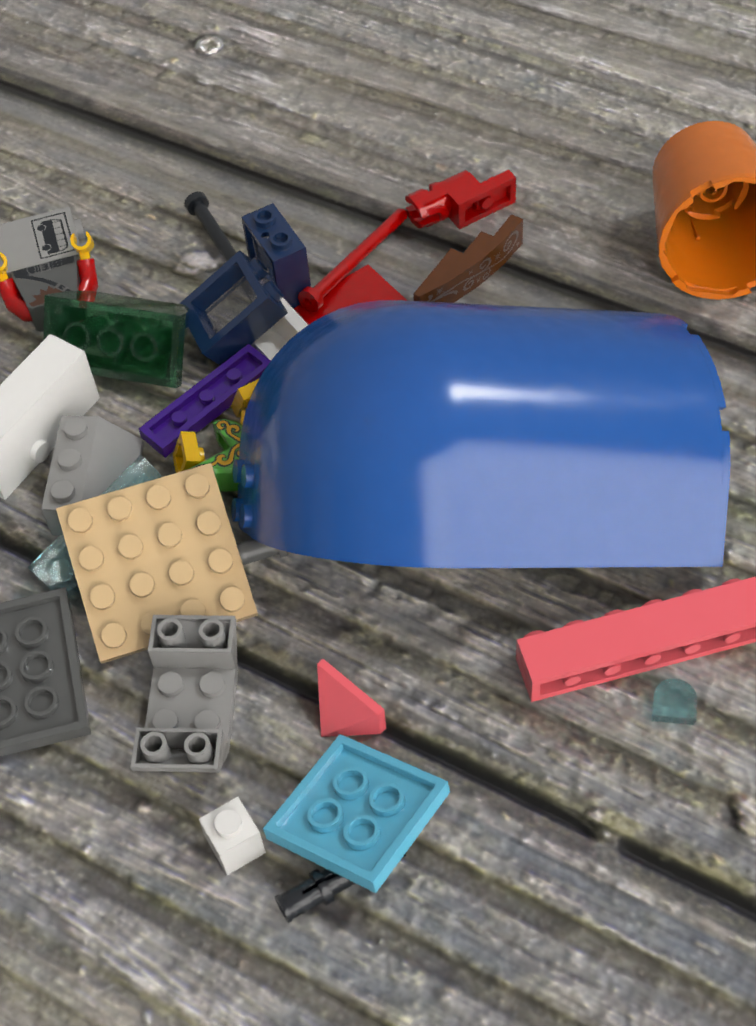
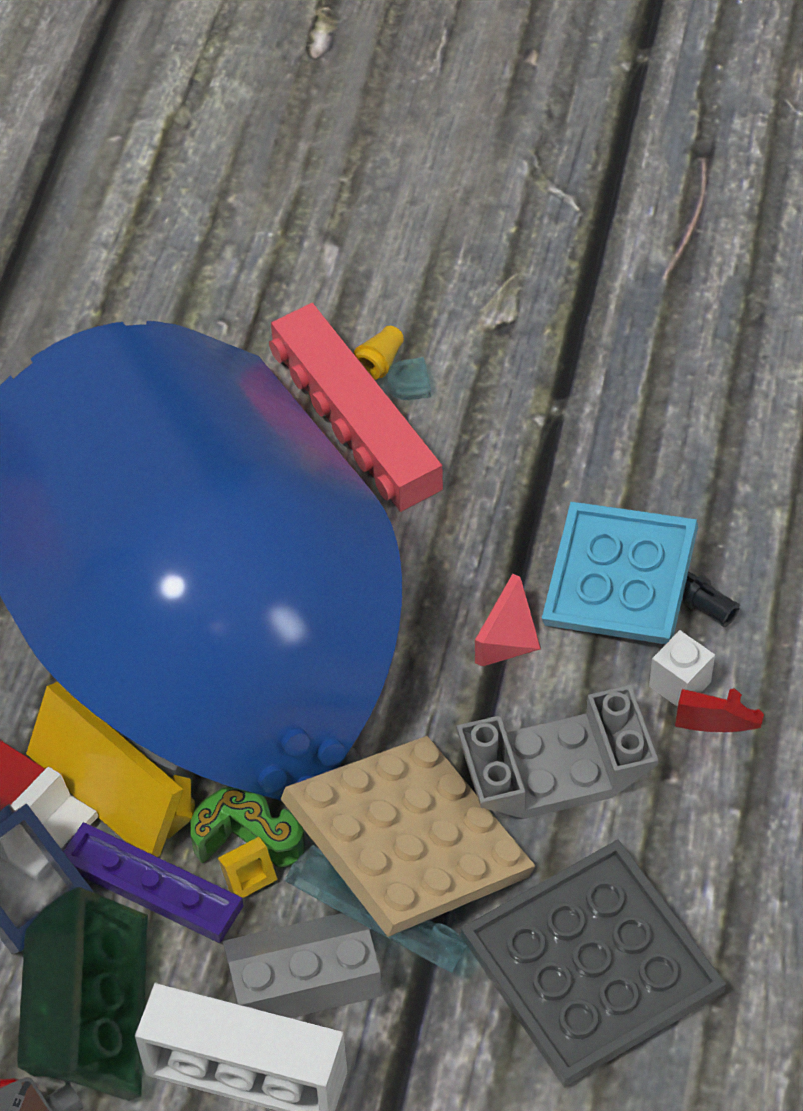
camera: 110 degrees left, 0 degrees up
none -> yellow cone [353,325,404,380]
none -> red slope [675,688,764,732]

